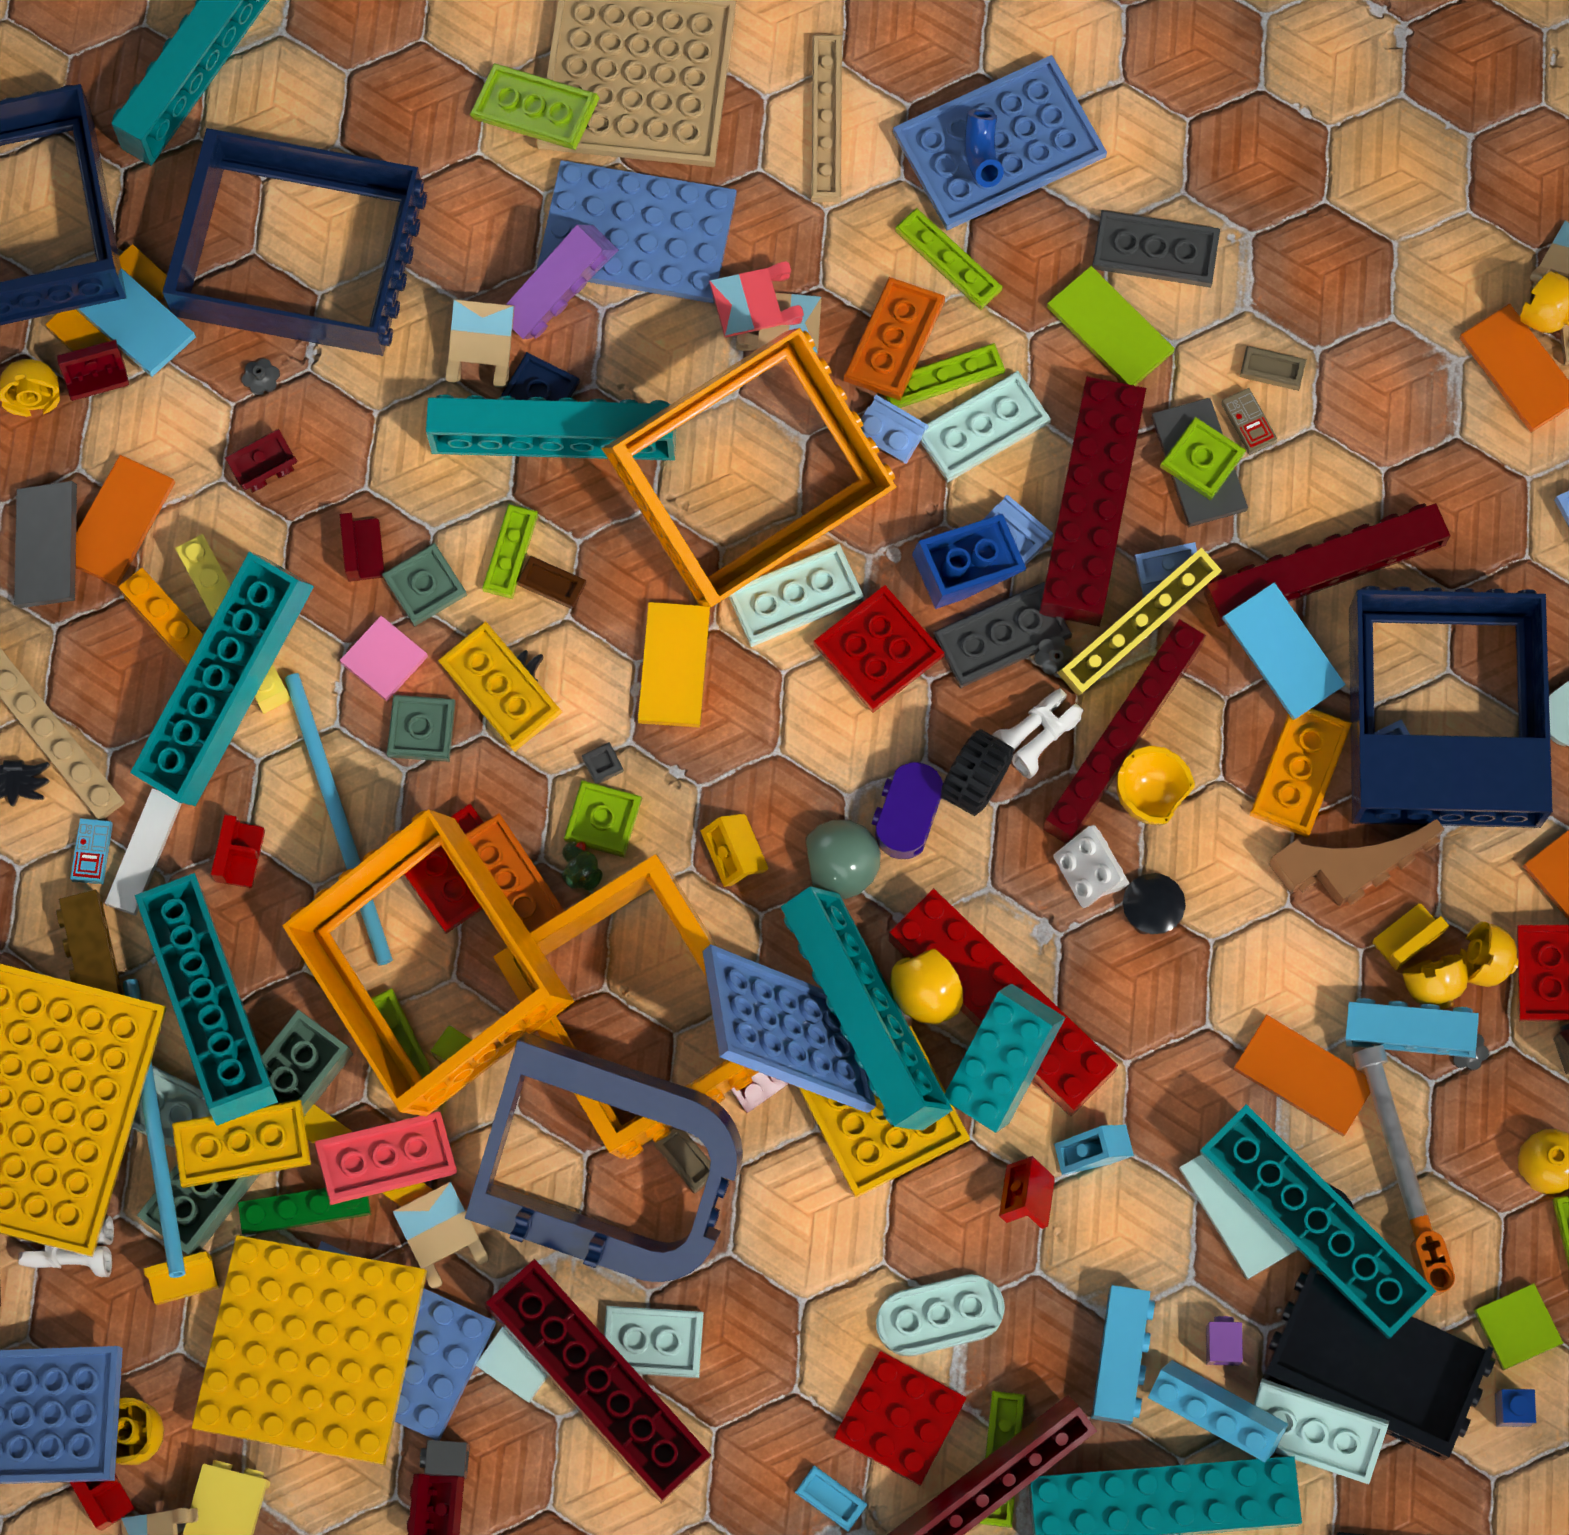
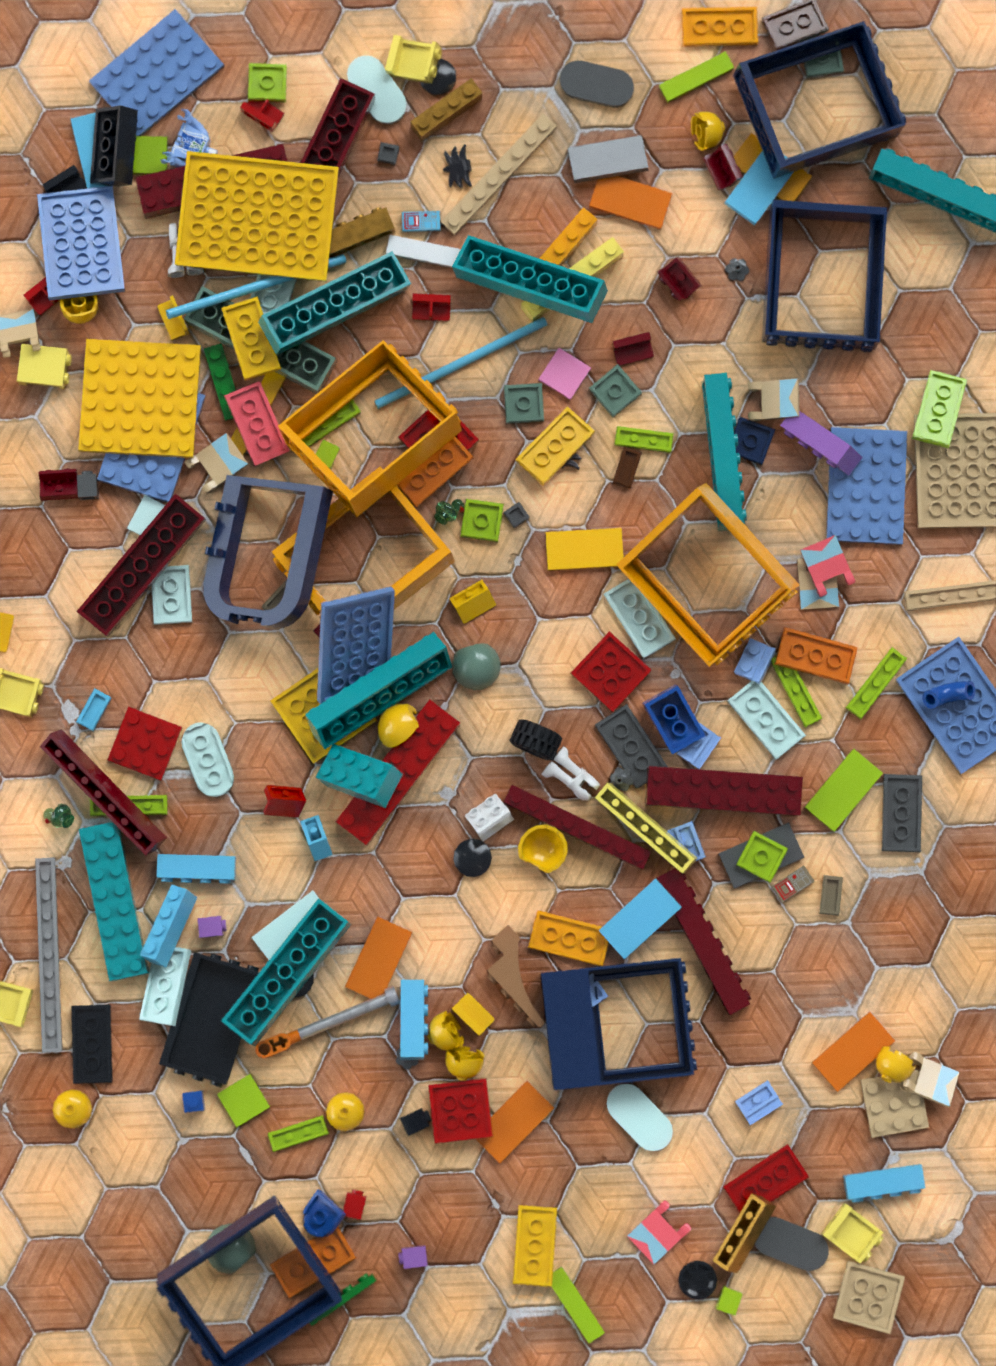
camera: 75 degrees right, 10 degrees up
dark purple brick [872,762,943,859] -> none

